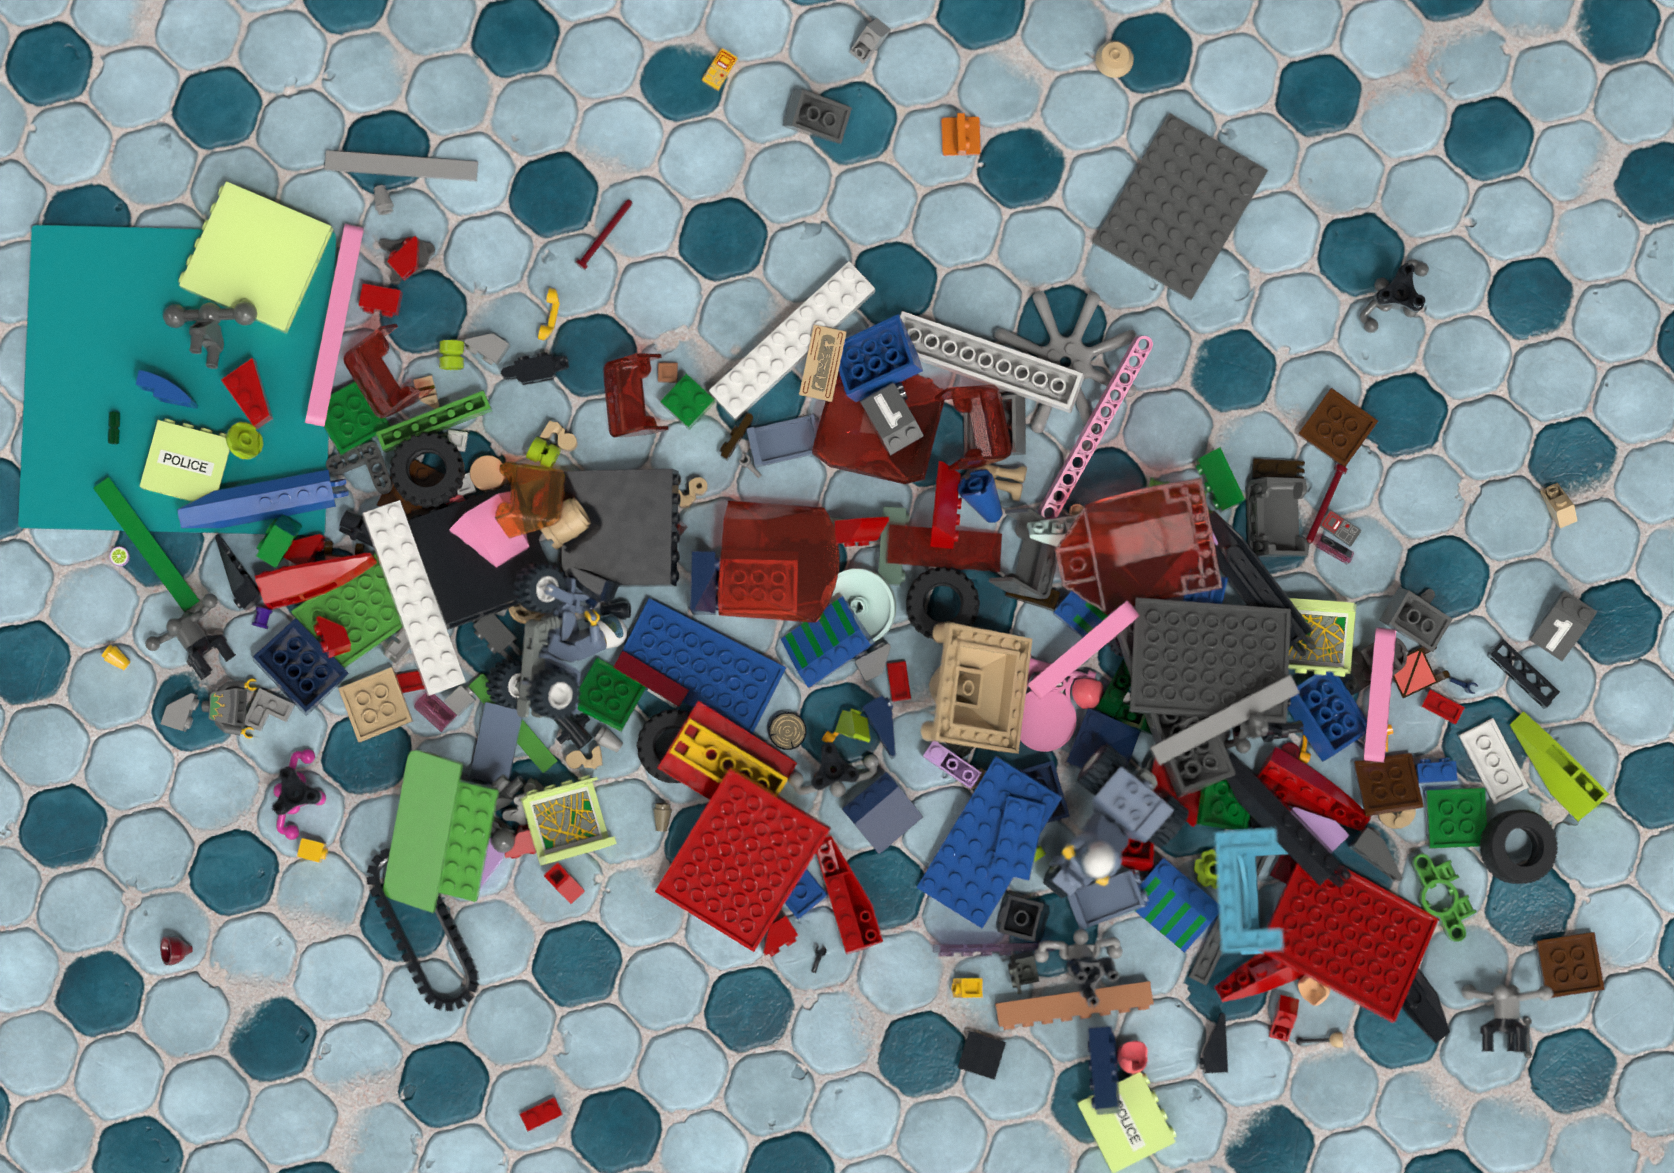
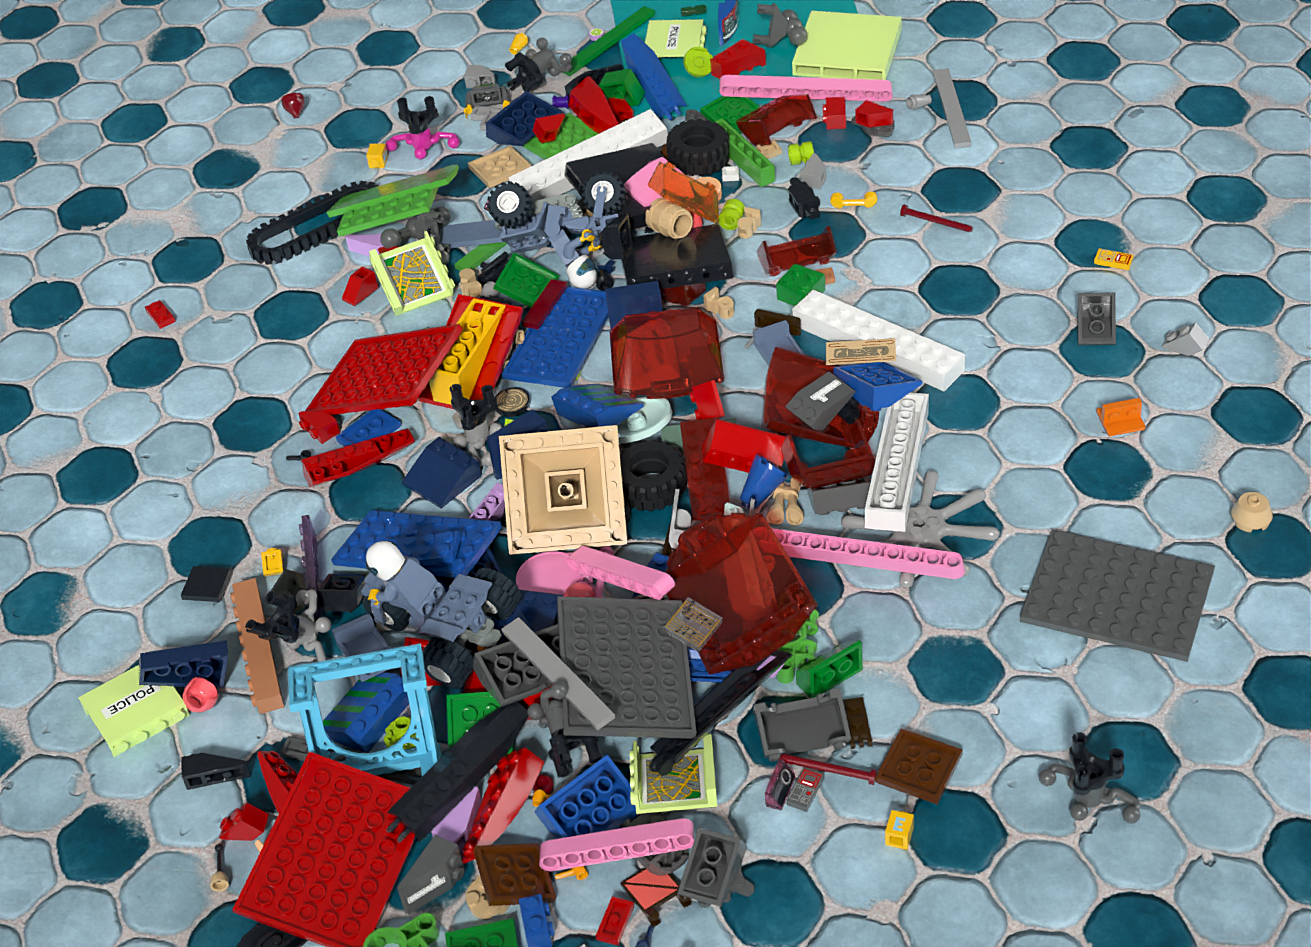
camera: 85 degrees right, 40 degrees down
none -> clear tile [664,597,723,652]
none -> yellow brick [885,810,914,850]

